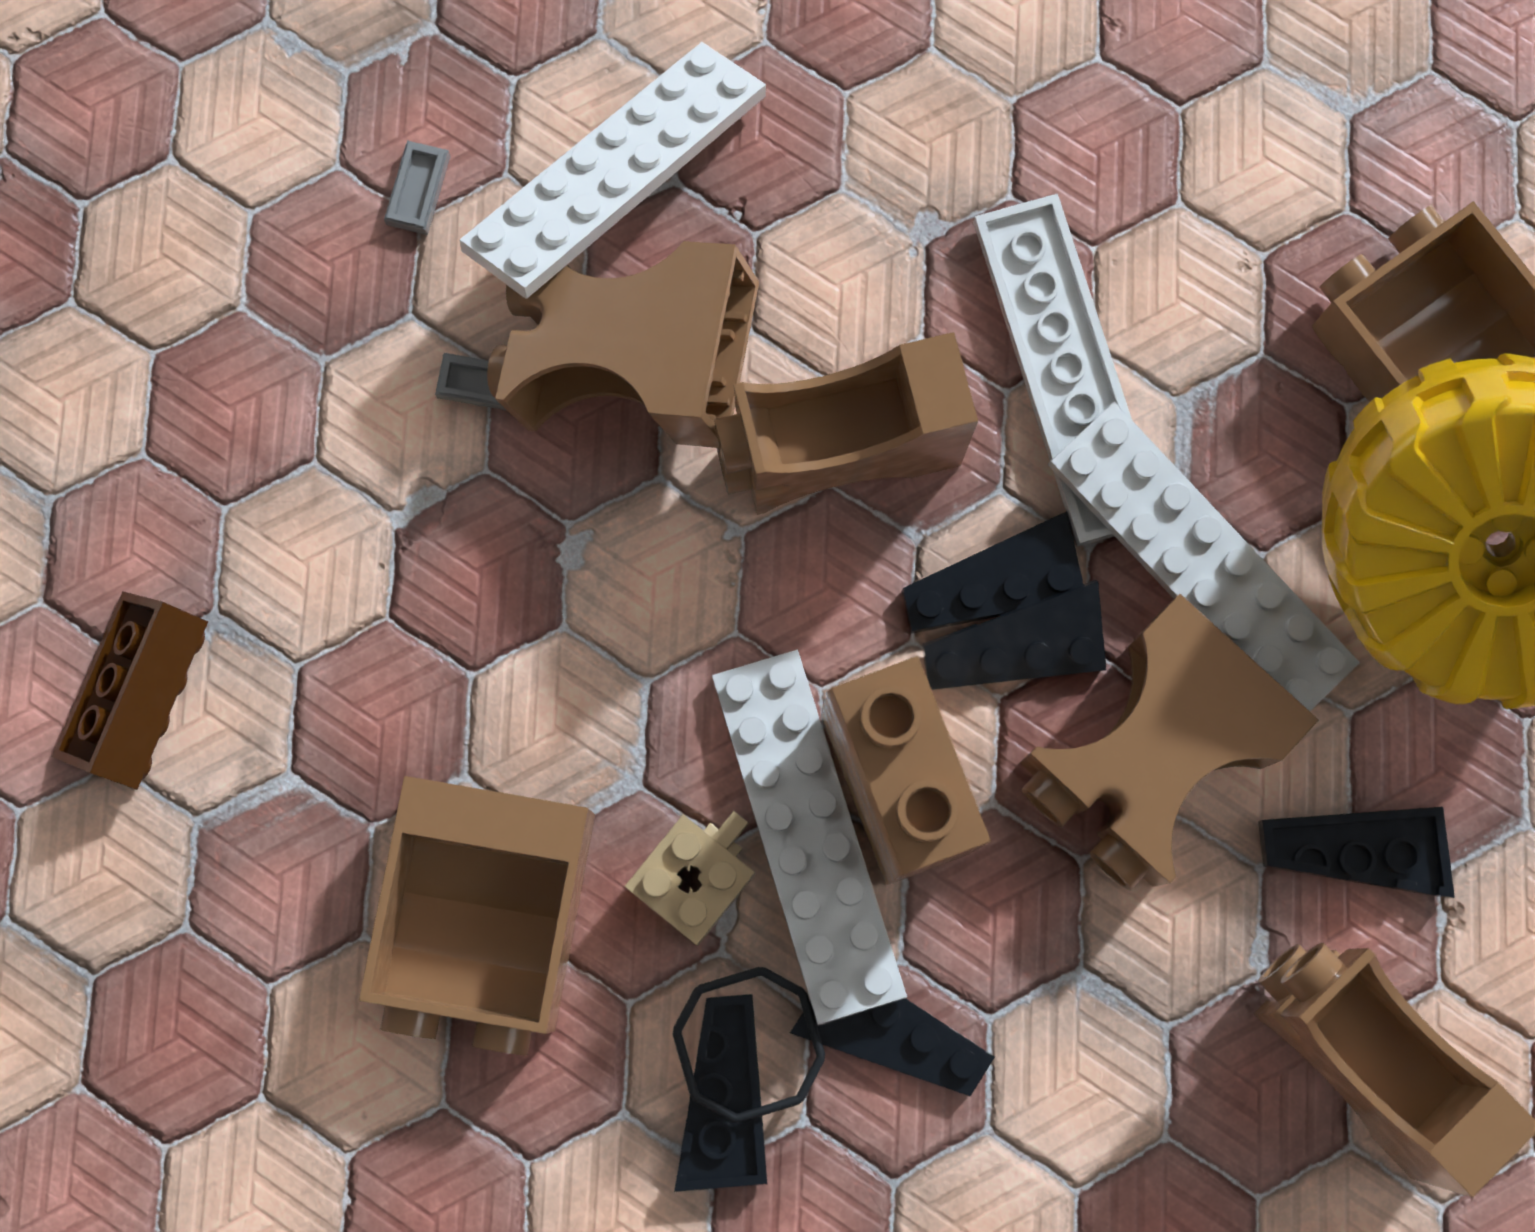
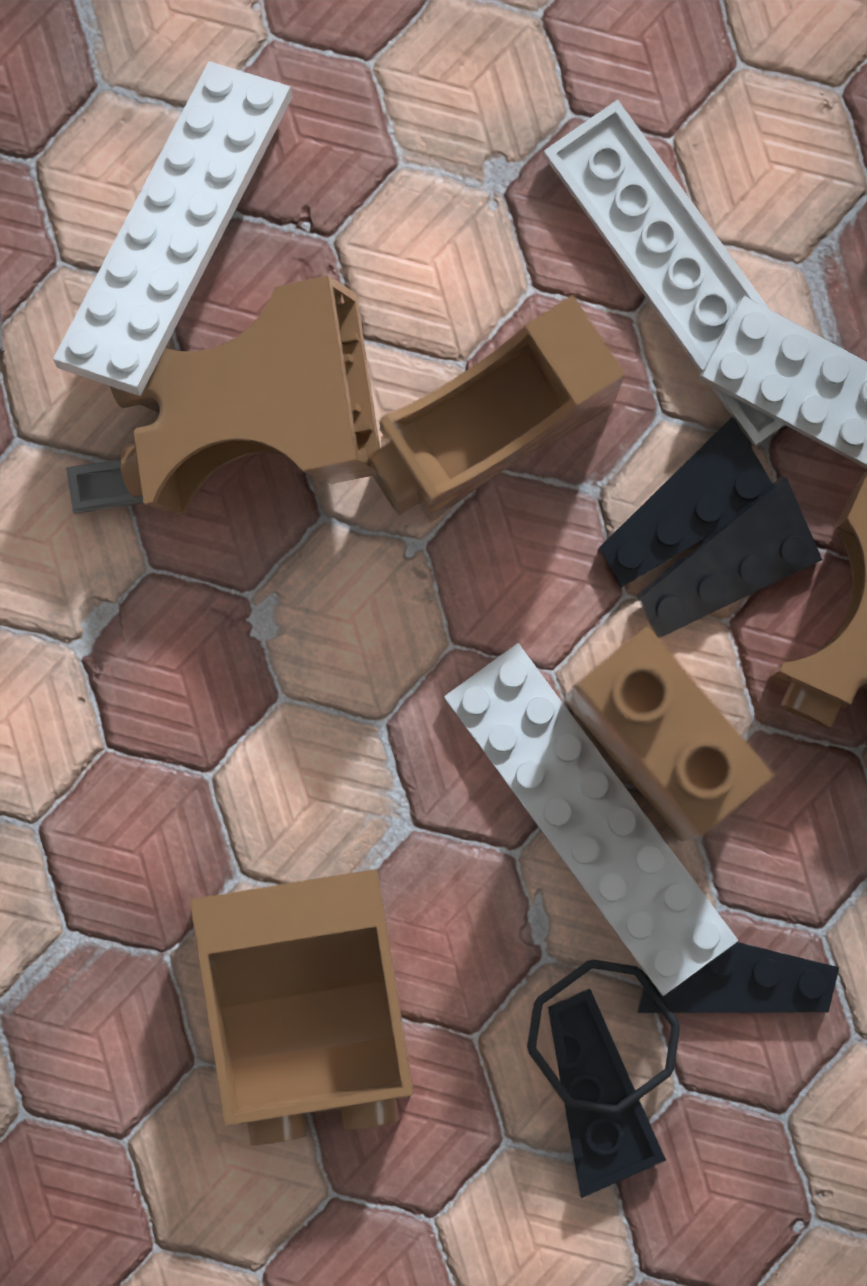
camera: 20 degrees left, 5 degrees up
tan hinge [624,811,755,946] -> none

